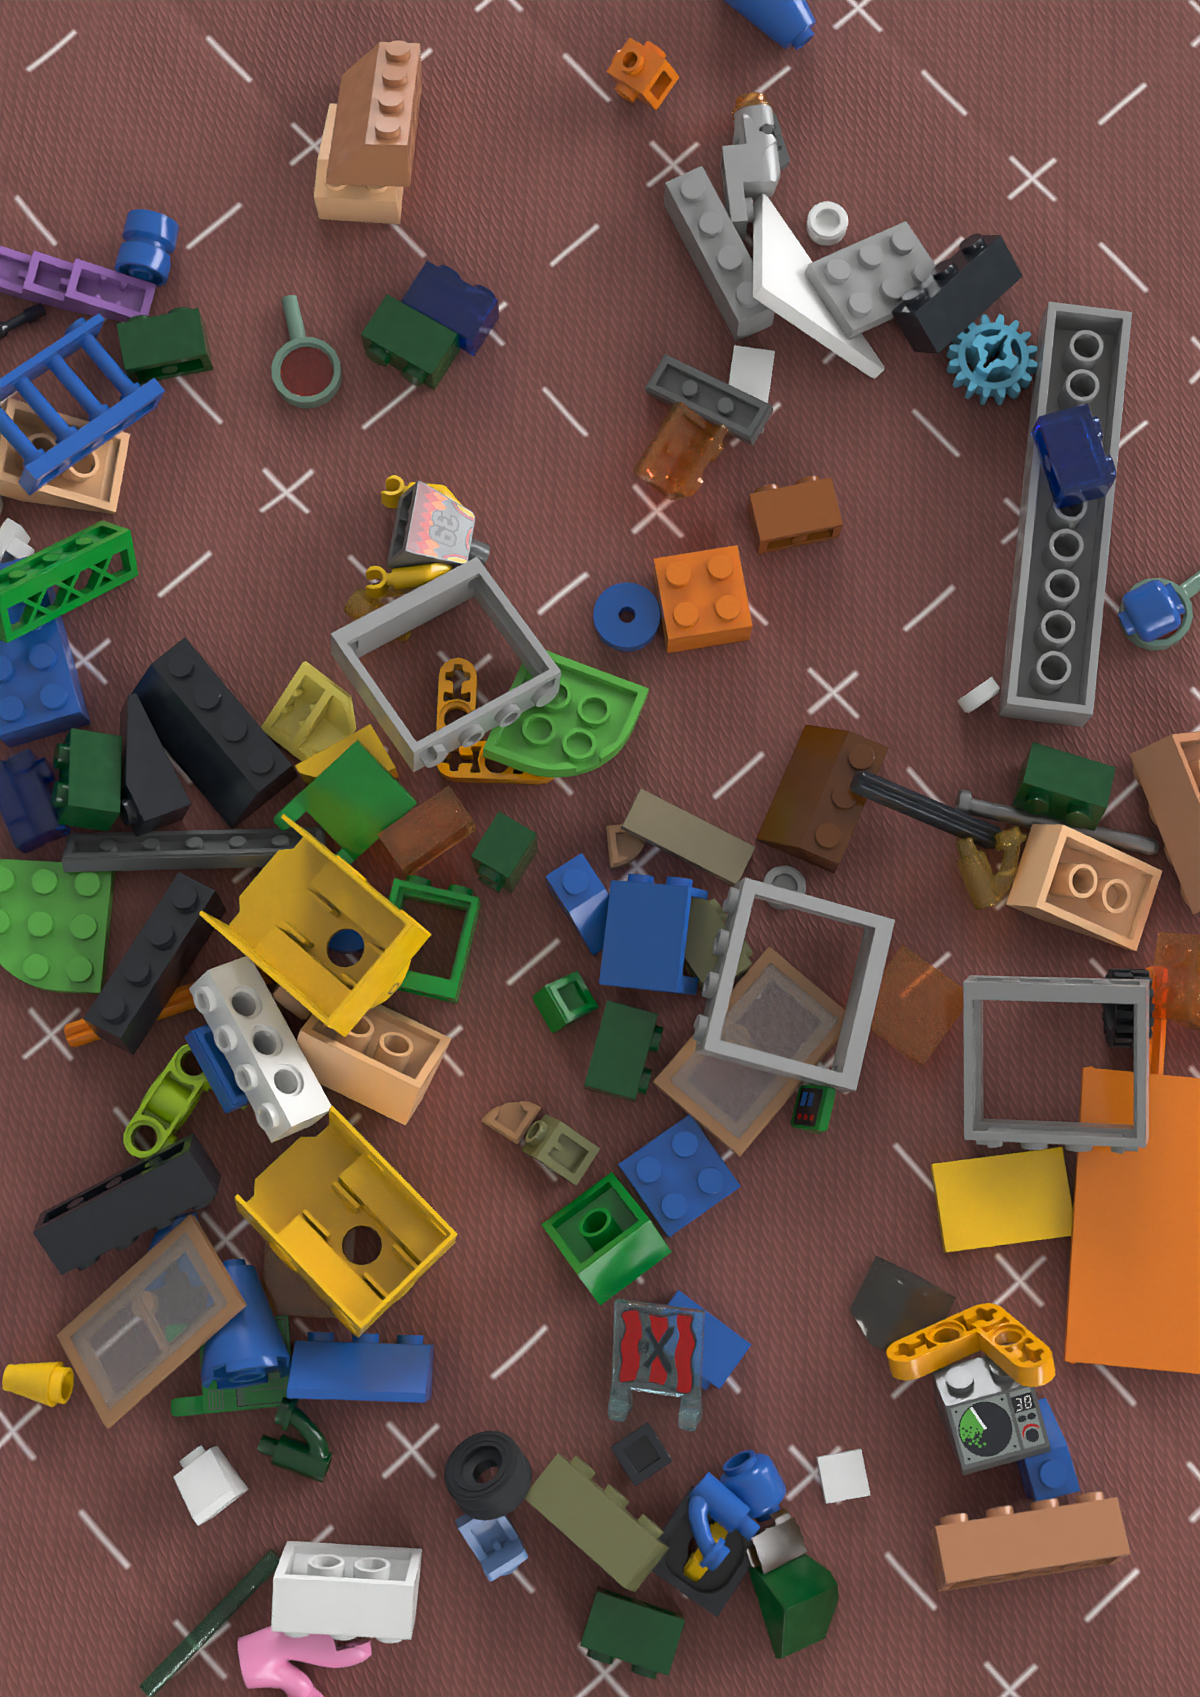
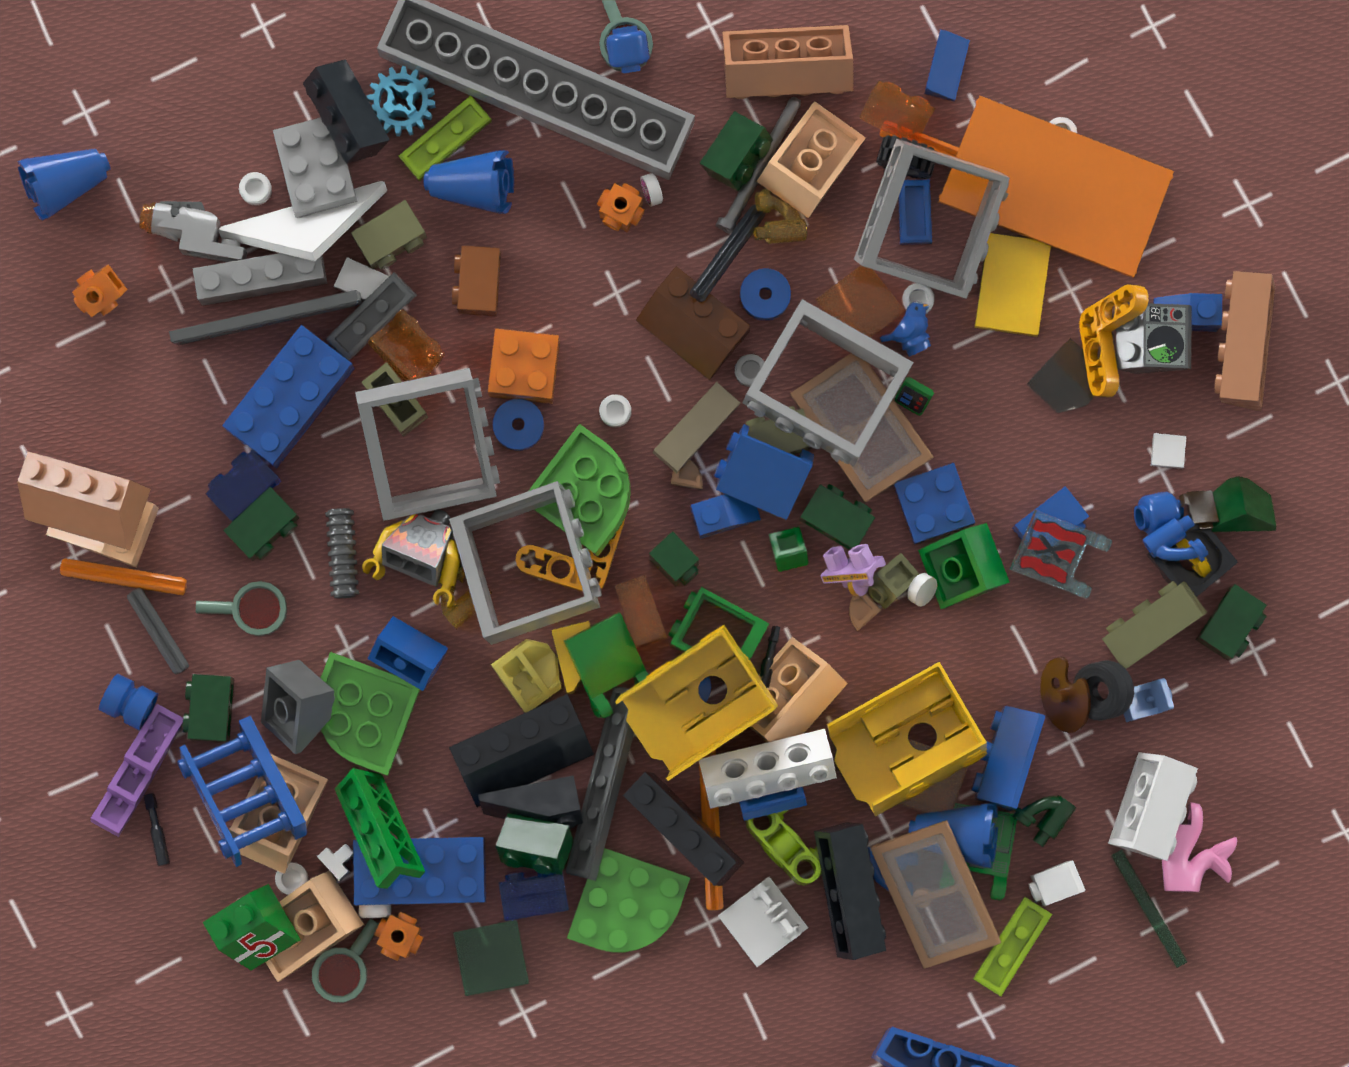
camera: 75 degrees left, 5 degrees up
yellow cone [2,1362,74,1407] -> none
medium nougat tile [271,984,311,1020] -> none
black plate [610,1422,673,1486] -> none
clear blue brick [1031,403,1116,509] -> none
none -> orange axle [60,558,187,595]
none -> dark grey axle [127,588,189,675]
none -> dark grey tile [169,290,362,345]
none -> blue brick [222,325,355,469]
none -> dark grey slope [261,660,335,754]
none -> bright green plate [321,652,420,776]
none -> dark grey piece [325,508,359,598]
none -> olive brick [351,200,427,270]
none -> light grey window [355,368,500,521]
none -> olive brick [362,363,429,437]
none -> blue brick [367,616,449,691]
none -> lime tile [398,95,492,182]
none -> blue cone [424,150,514,214]
none -> orange brick [597,183,645,233]
none -> white tile [599,394,631,428]
none -> white hinge [718,877,808,967]
none -> blue piece [740,268,791,321]
none -> black piece [760,626,780,688]
none -> lavender hips [820,544,886,596]
none -> blue animal [879,301,931,357]
none -> blue tile [898,179,932,245]
none -> white tile [902,283,934,314]
none -> white tile [907,573,937,607]
none -> lime tile [973,897,1052,997]
none -> reddish brown piece [1040,657,1091,733]

